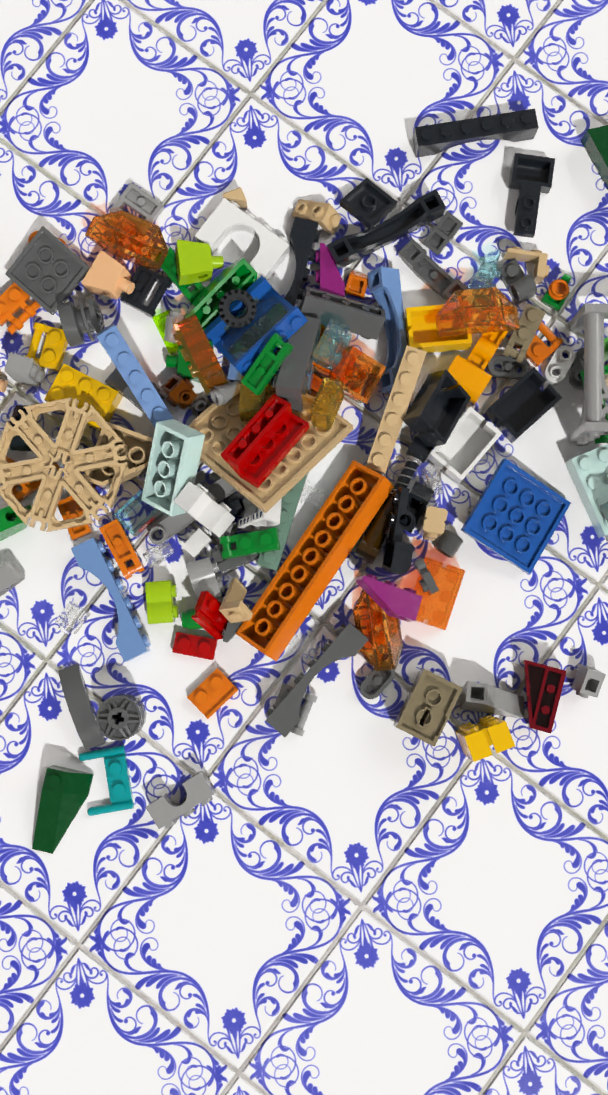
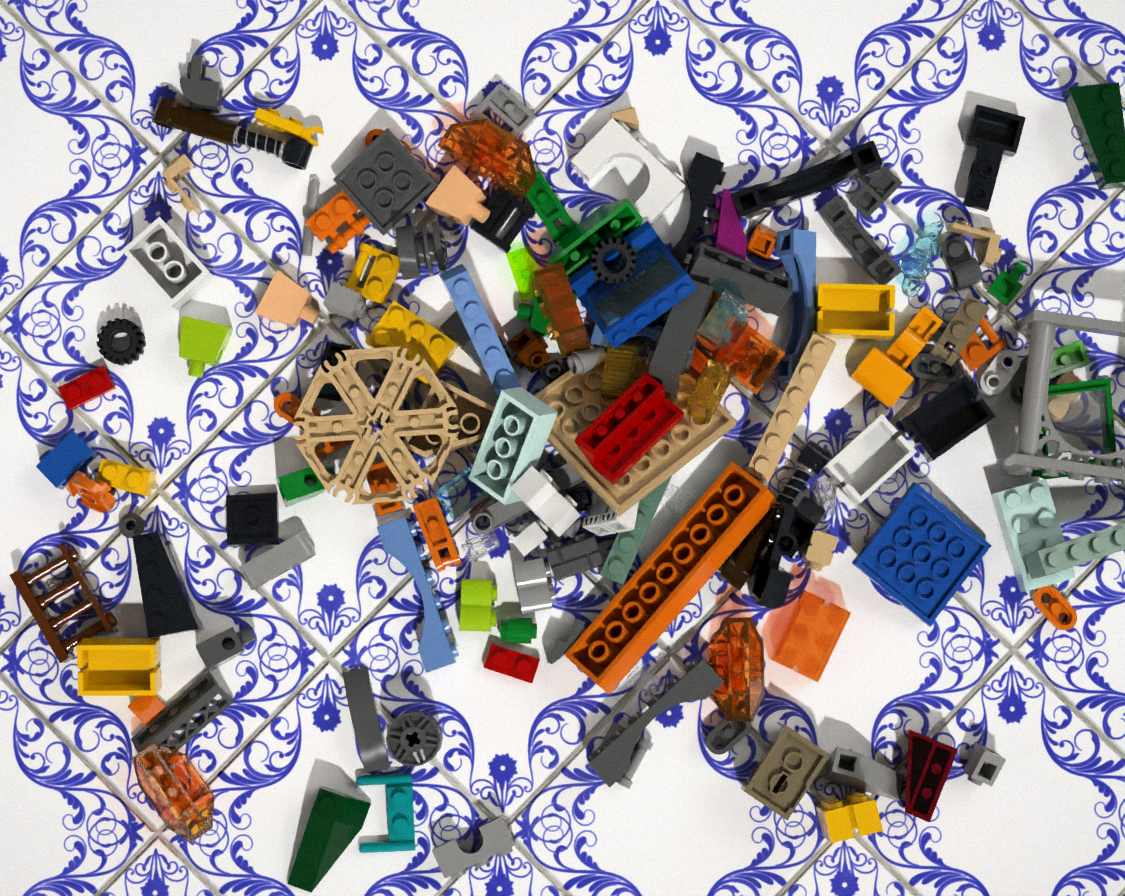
camera: 10 degrees right, 0 degrees up
clear brick [55,601,91,635] -> none
light grey cone [164,311,186,344] -> none
lime torso [175,240,224,285] -> none
orange plate [187,668,239,719] -> none
red plate [191,591,228,639] -> none
green plate [219,528,281,559] -> none
tan bracket [219,578,253,623] -> none
green plate [241,333,294,395] -> none
tan bracket [291,199,342,235] -> none
black plate [340,178,397,229] -> none
magenta slope [356,574,422,622] -> none
black piece [402,369,471,448] -> none
black arch [412,108,539,158] -> none
dark grey plate [413,558,439,595] -> none
dark grey piece [434,529,463,558] -> none
clear orange wedge [435,287,520,337] -> none
orange plate [548,279,569,300] -> none

